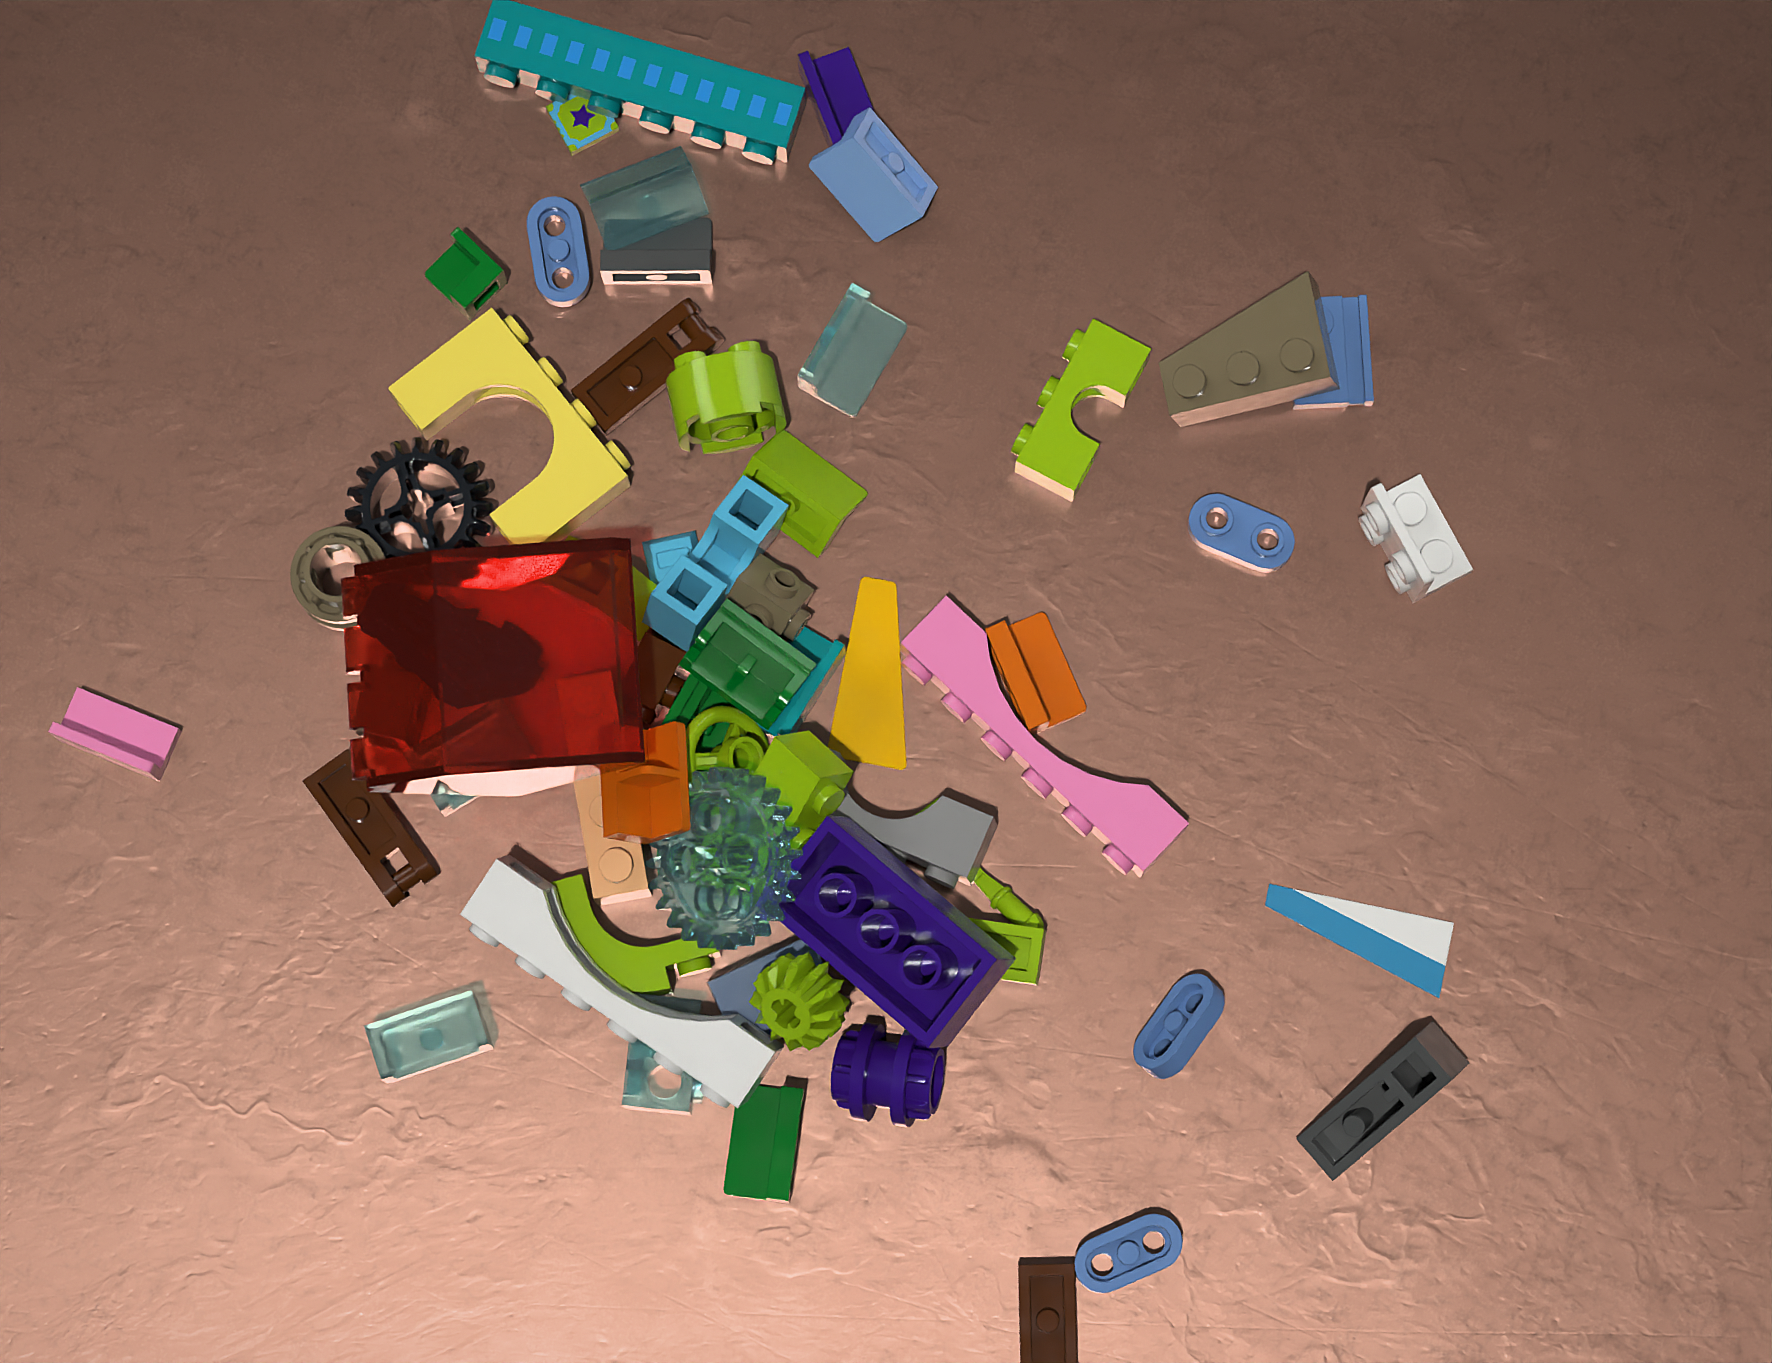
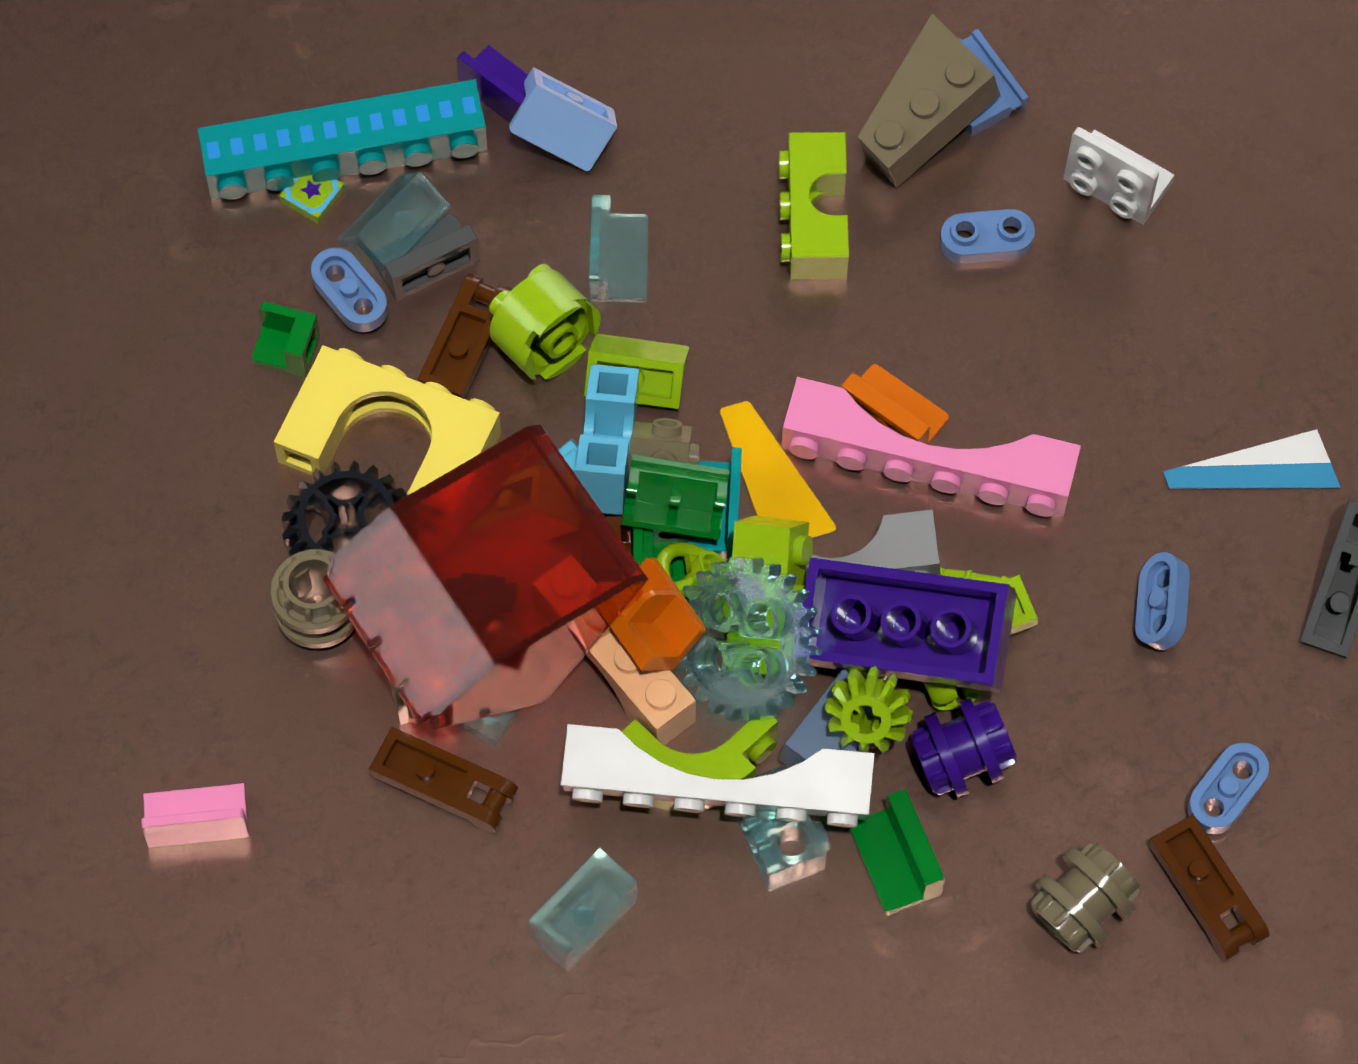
camera: 30 degrees left, 15 degrees down
none -> dark tan piece [1031,843,1140,952]

